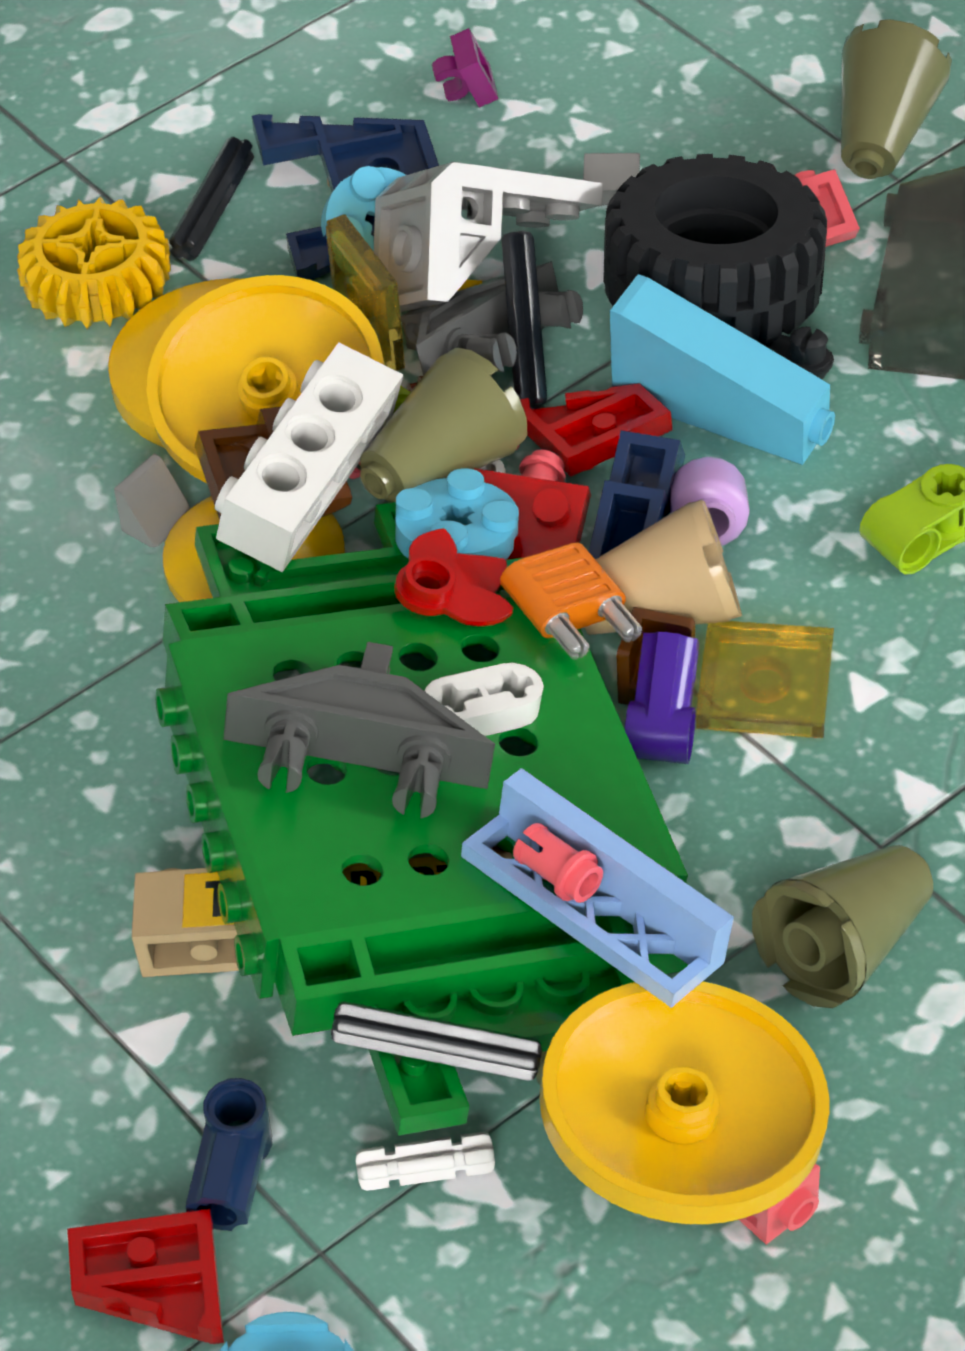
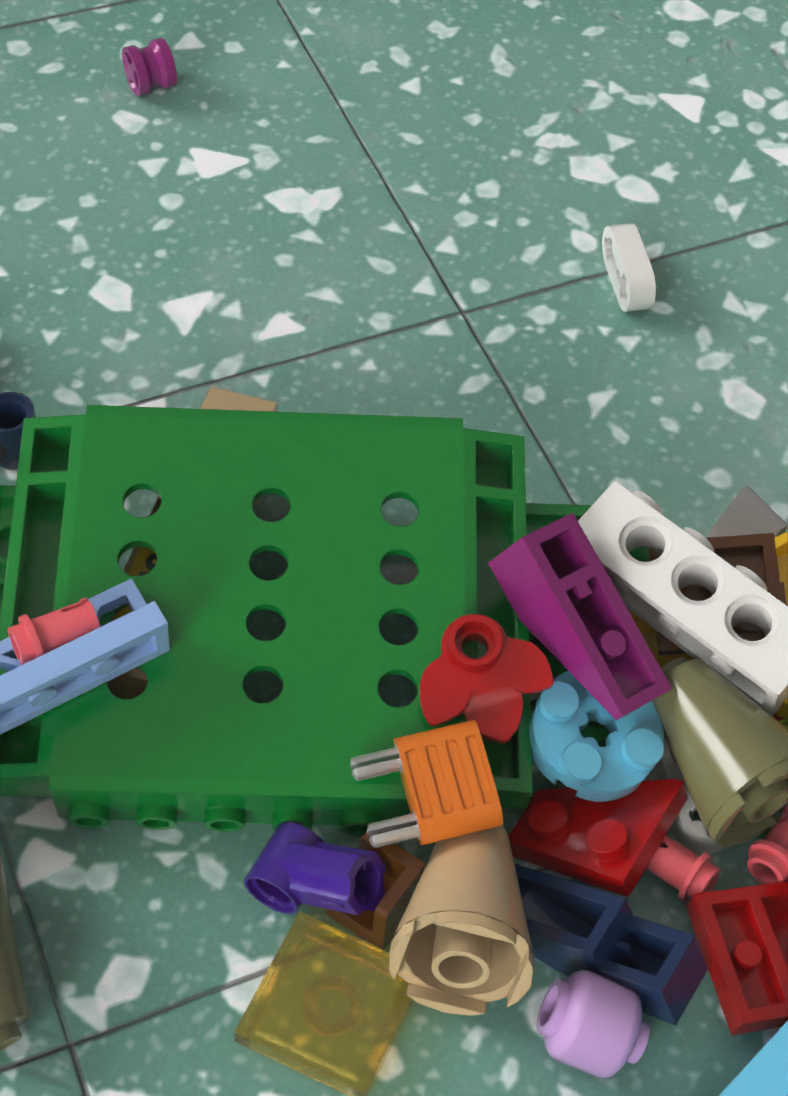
camera: 100 degrees right, 5 degrees up
dark grey connector [223,642,495,818] -> none
white beam [425,663,544,736] -> none
none -> magenta slope [488,513,672,720]

